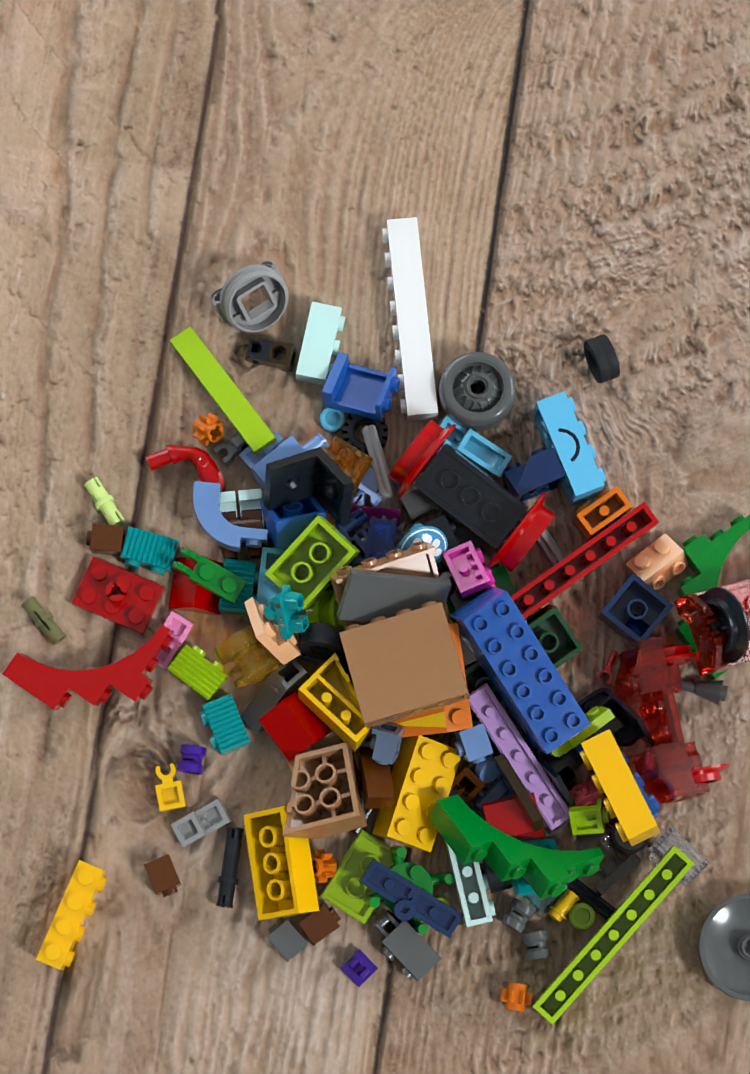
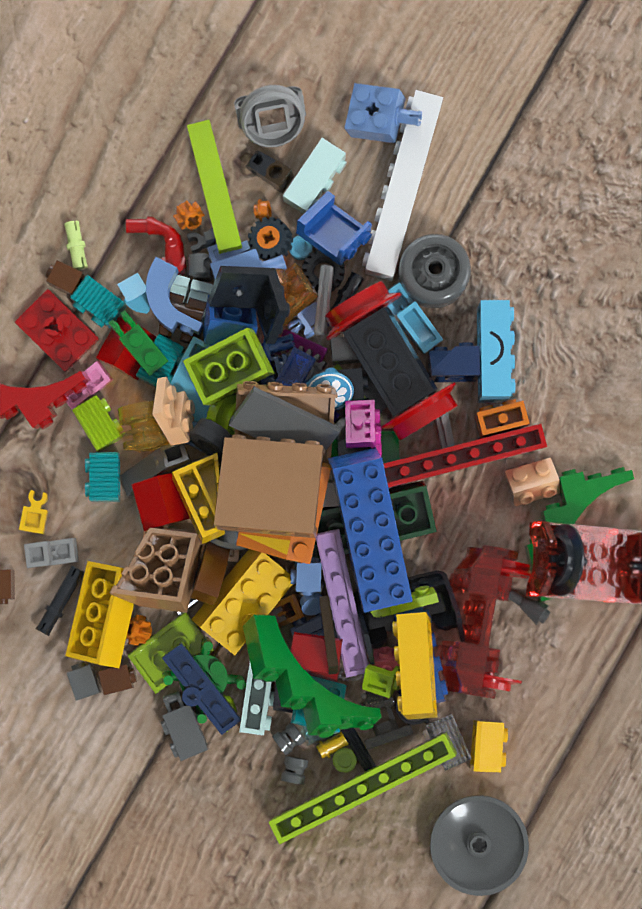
camera: 25 degrees right, 5 degrees up
dark purple wheel [177,744,207,775] -> none
teal hips [264,585,309,640] -> none
dark purple tile [341,949,378,987] -> none
sand blue brick [370,722,404,765] -> none
orange gear [500,982,533,1012] -> none
black tyre [584,334,620,383] -> none
red hand [596,650,618,685] -> none
dark blue slope [598,573,674,646] -> none
none -> medium azure tile [117,273,150,314]
none -> dark grey leg [187,253,212,282]
none -> black wheel [248,217,293,261]
none -> orange plate [254,199,272,221]
none -> black pin [329,272,365,312]
none -> medium blue brick [344,83,422,143]
none -> yellow slope [470,720,508,772]

